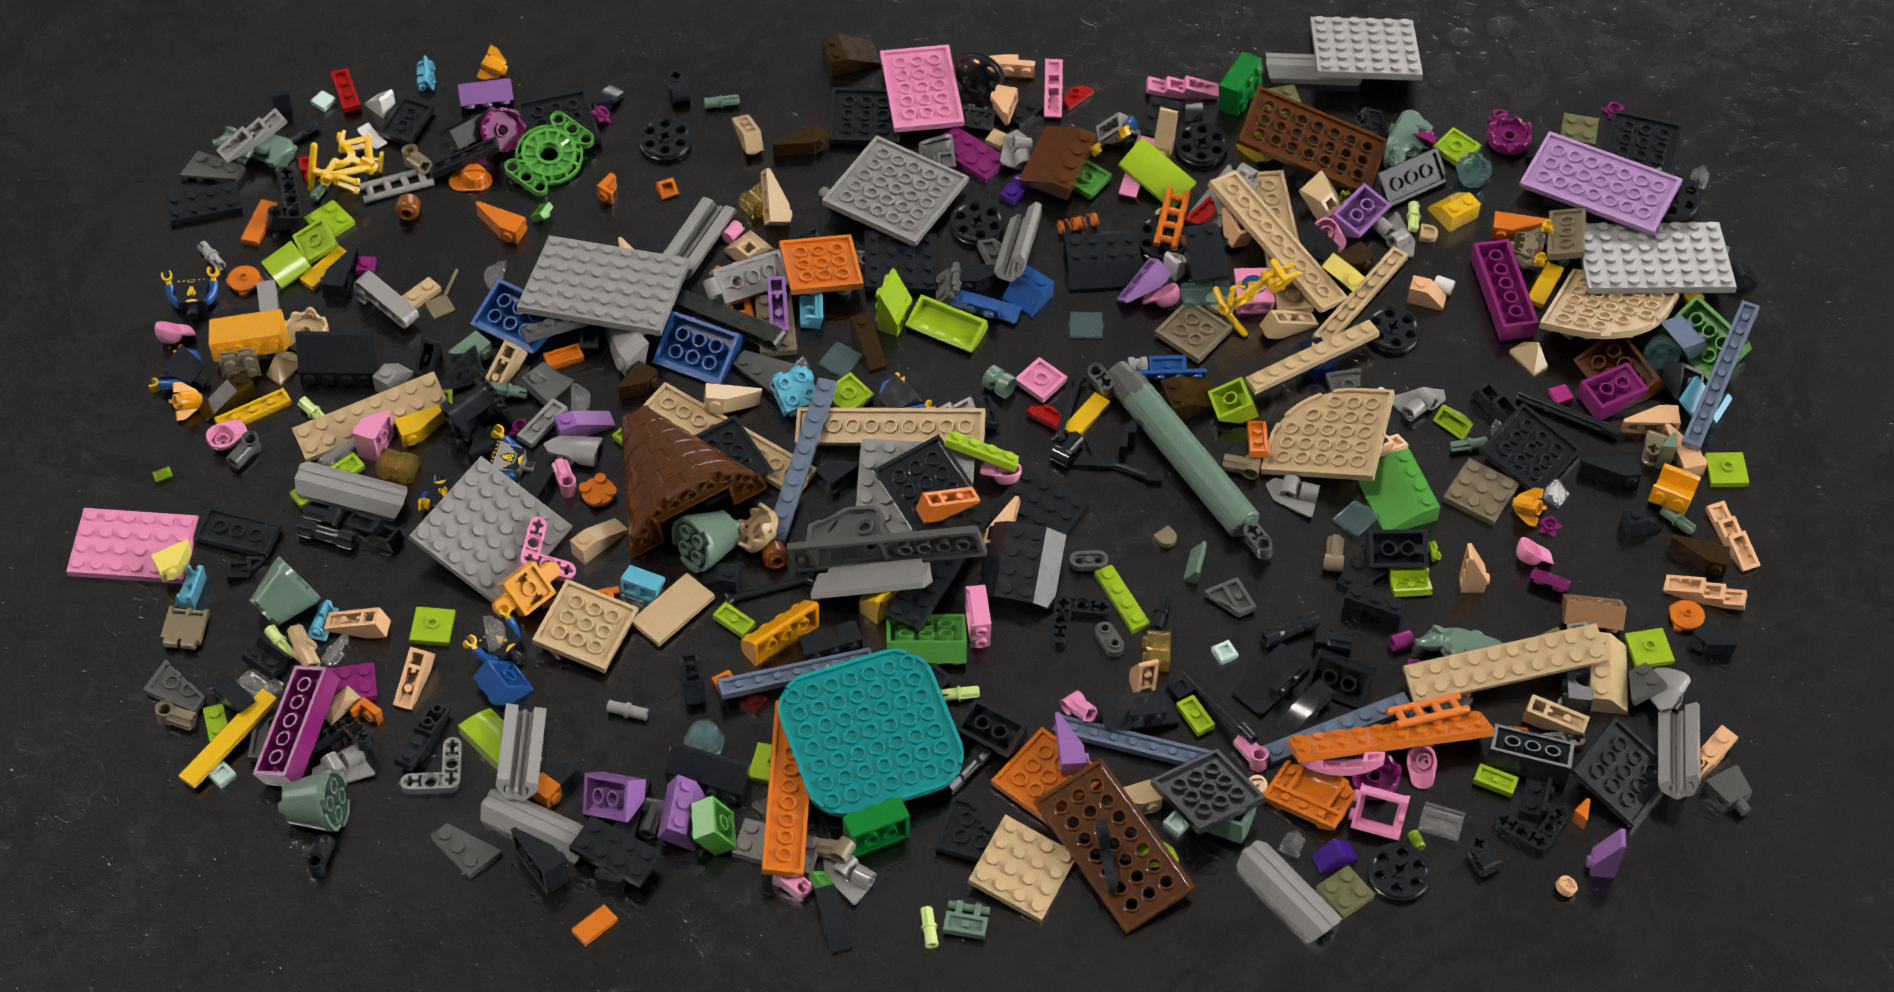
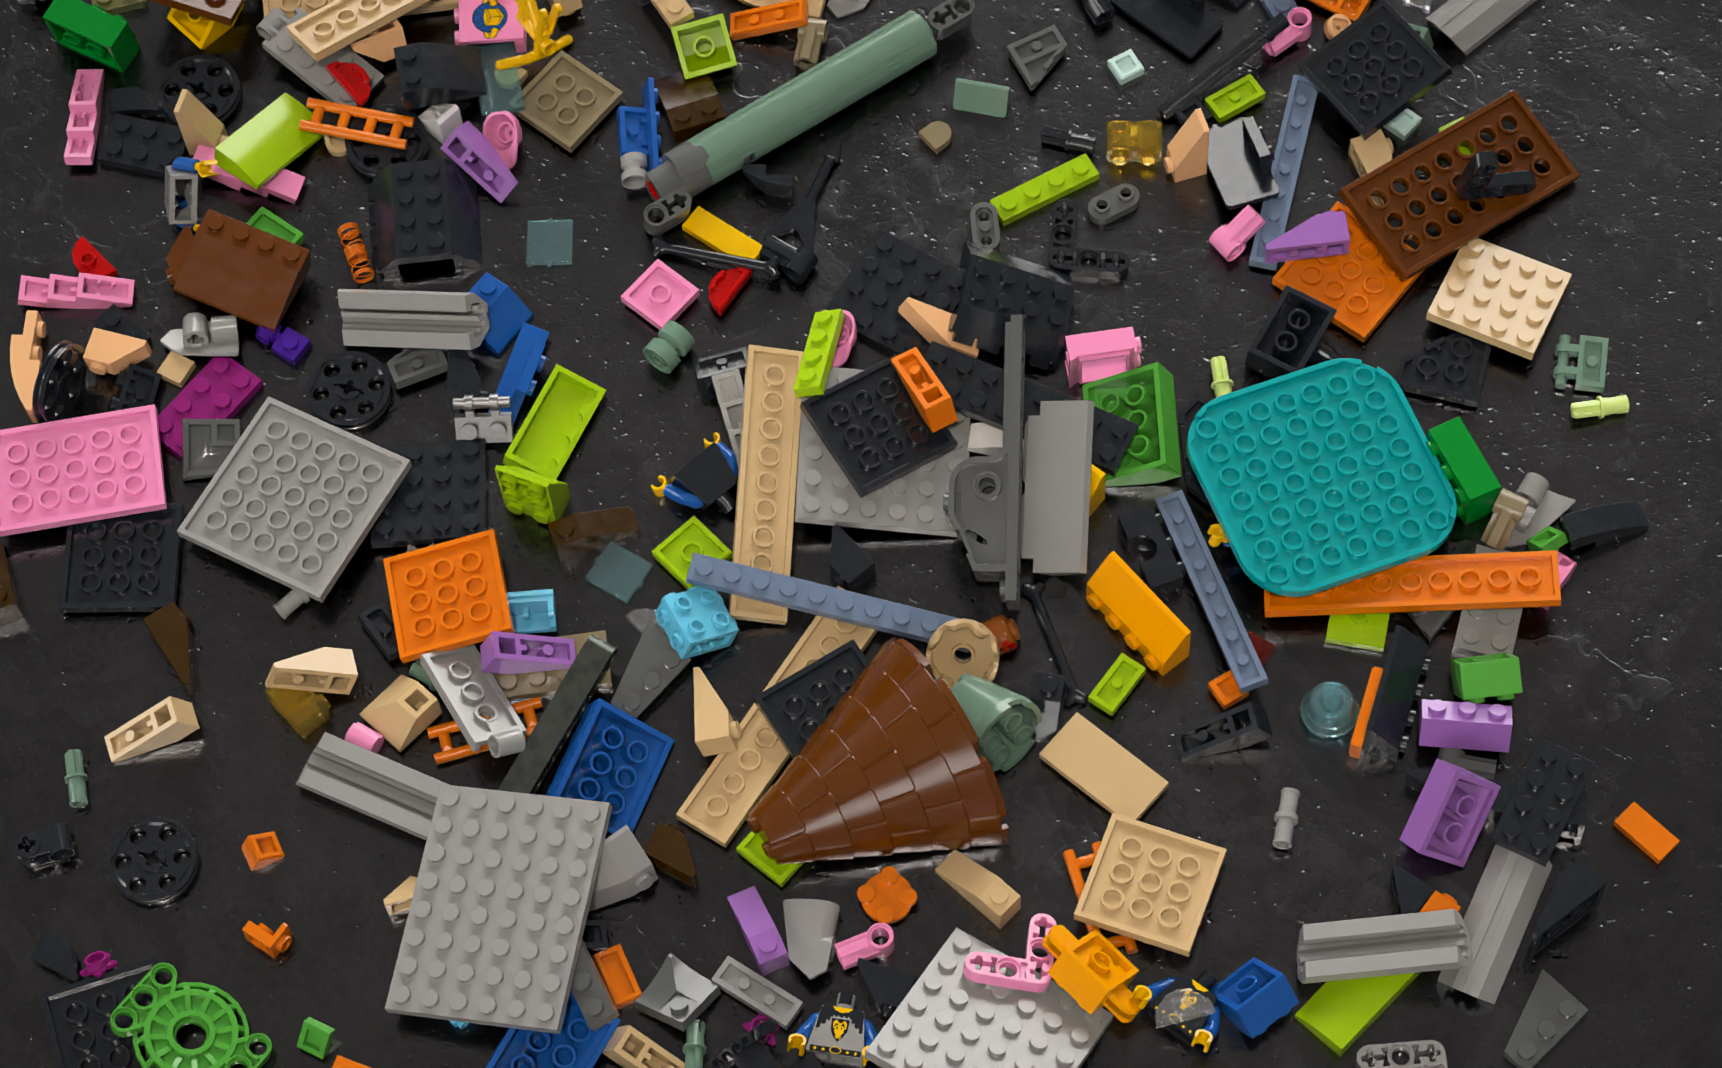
camera: 85 degrees left, 10 degrees up
clear plate [571,383,591,411] -> none
medium azure hinge [620,565,665,603] -> none

